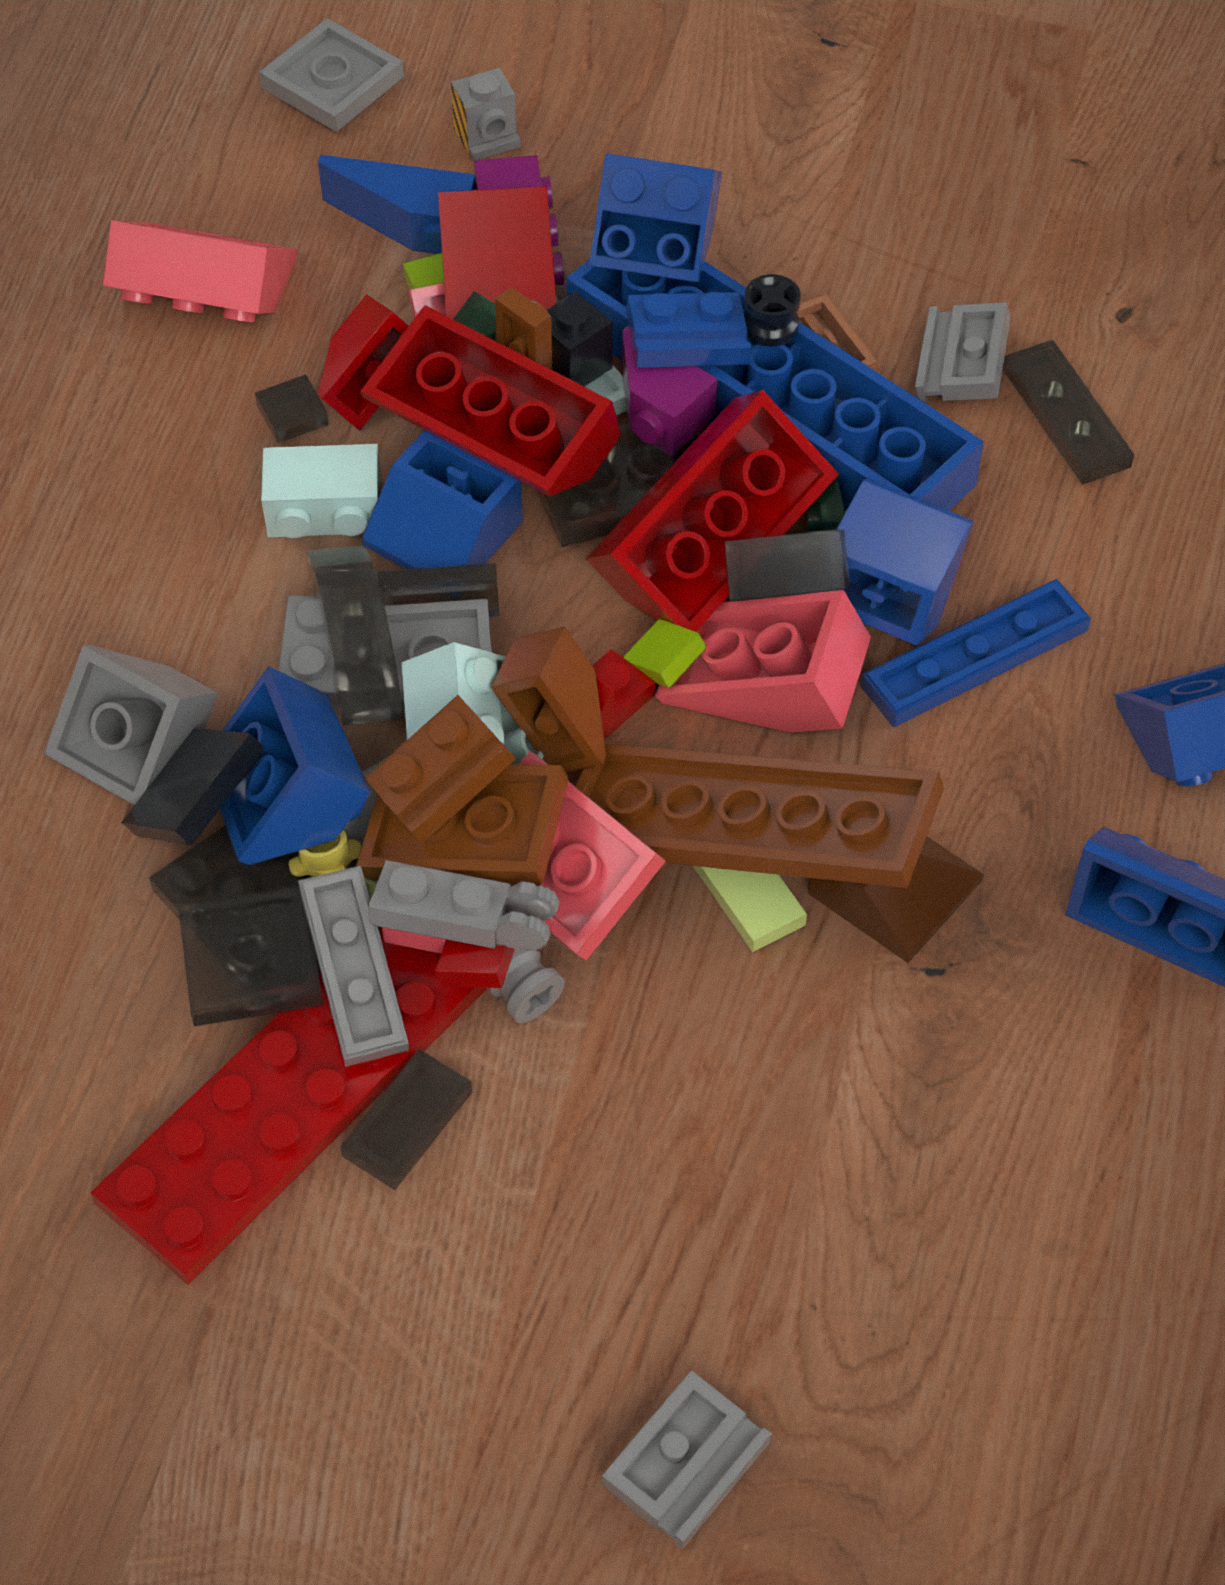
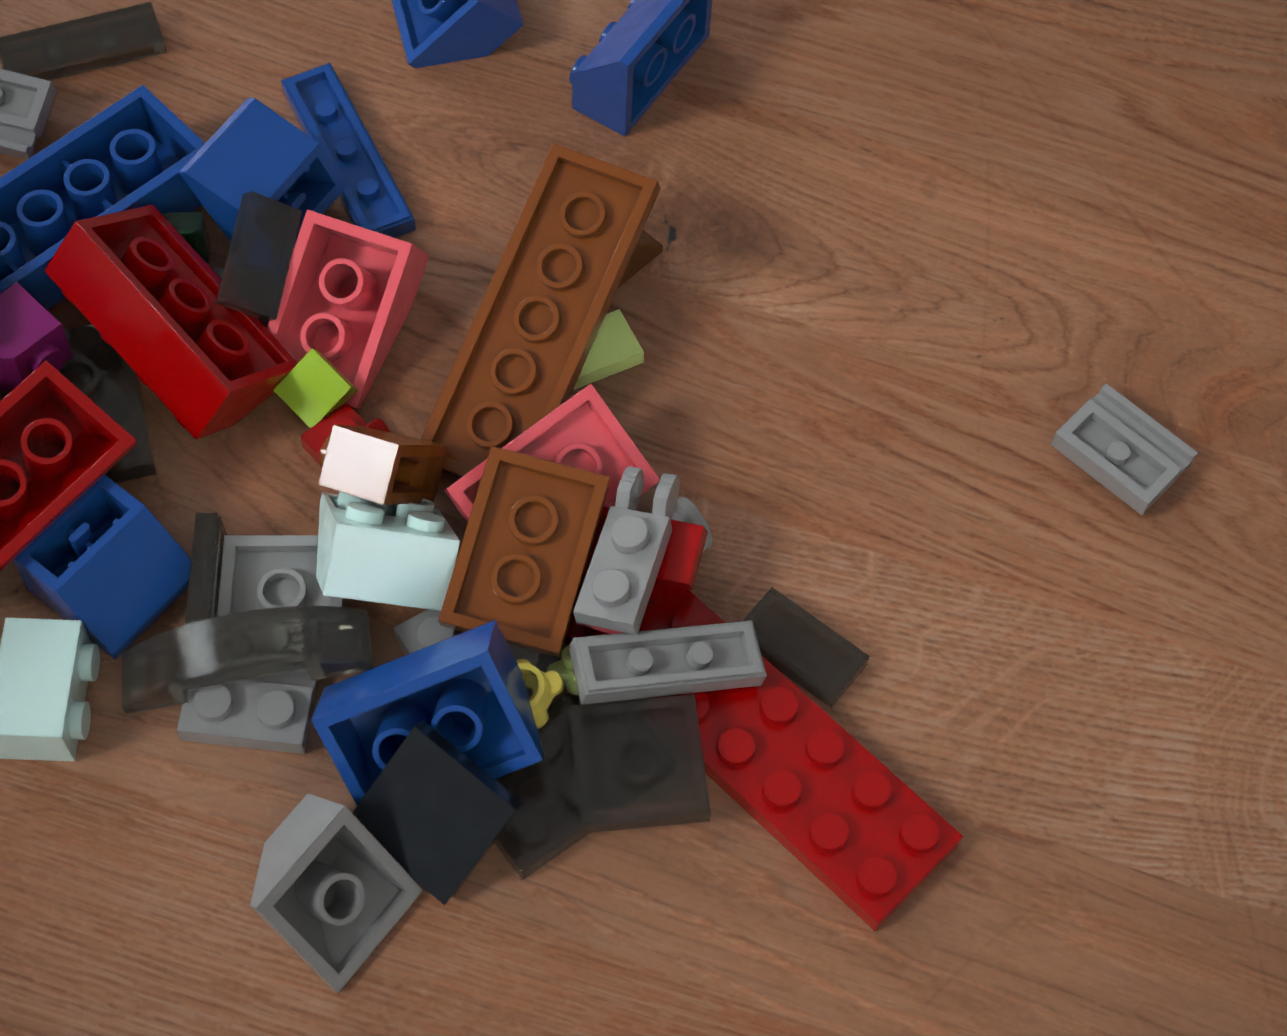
camera: 90 degrees left, 5 degrees up
dark orange plate [364,695,516,844] -> none

